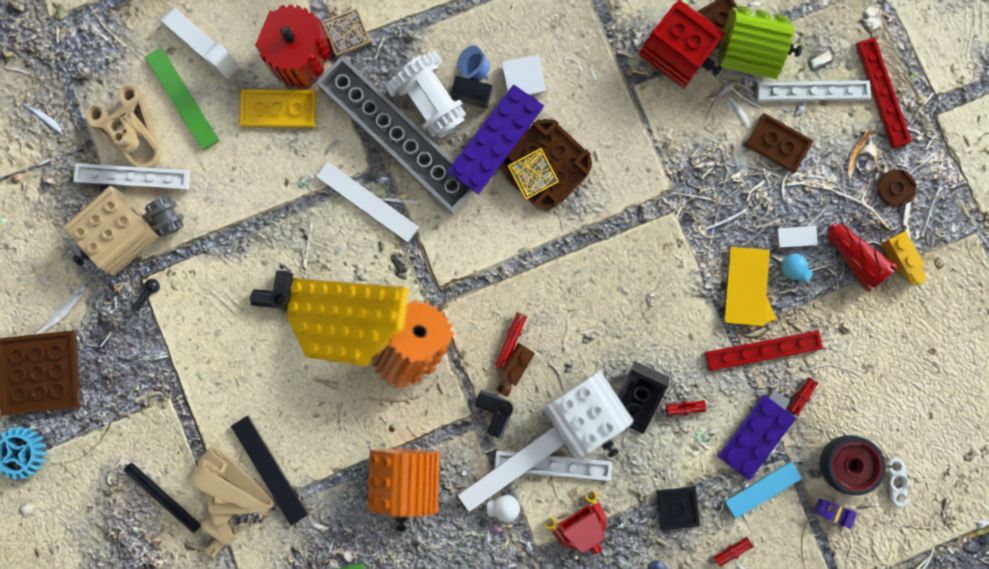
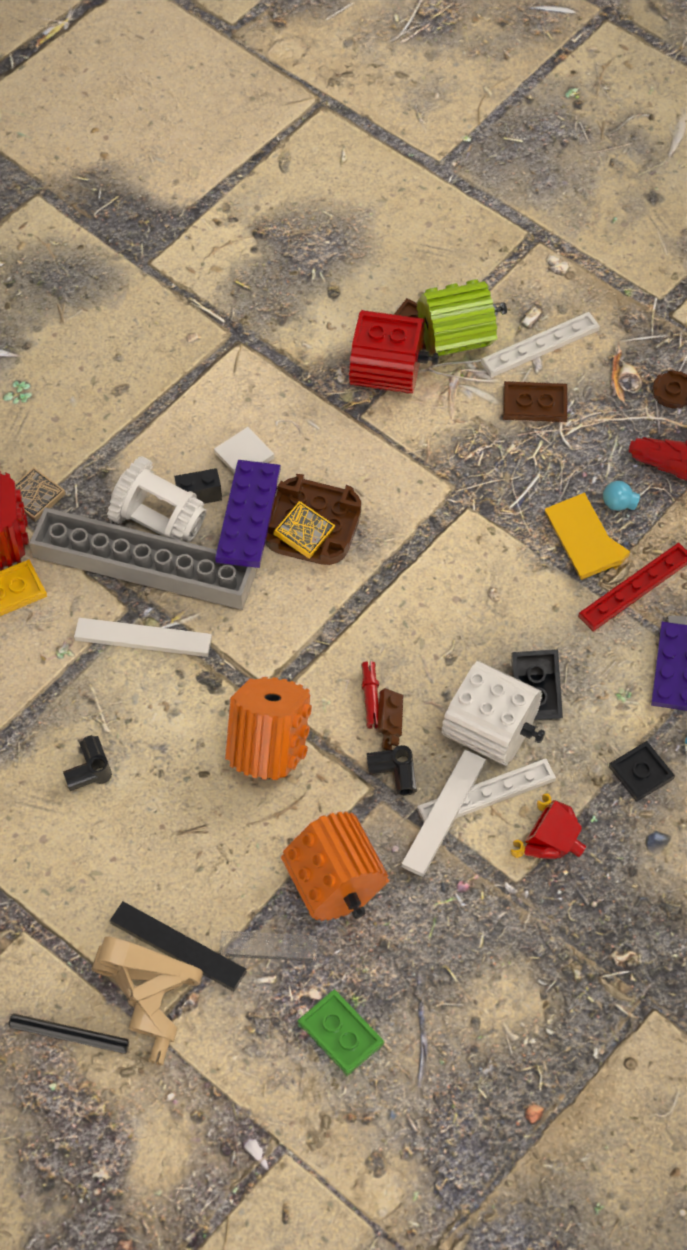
camera: 30 degrees left, 25 degrees down
yellow plate [286,278,409,367] -> none
medium blue piece [457,45,490,81] -> none
white piece [487,495,520,523] -> none
red pin [665,400,706,417] -> none
white tile [776,226,818,248] -> none
red tile [855,37,912,149] -> none

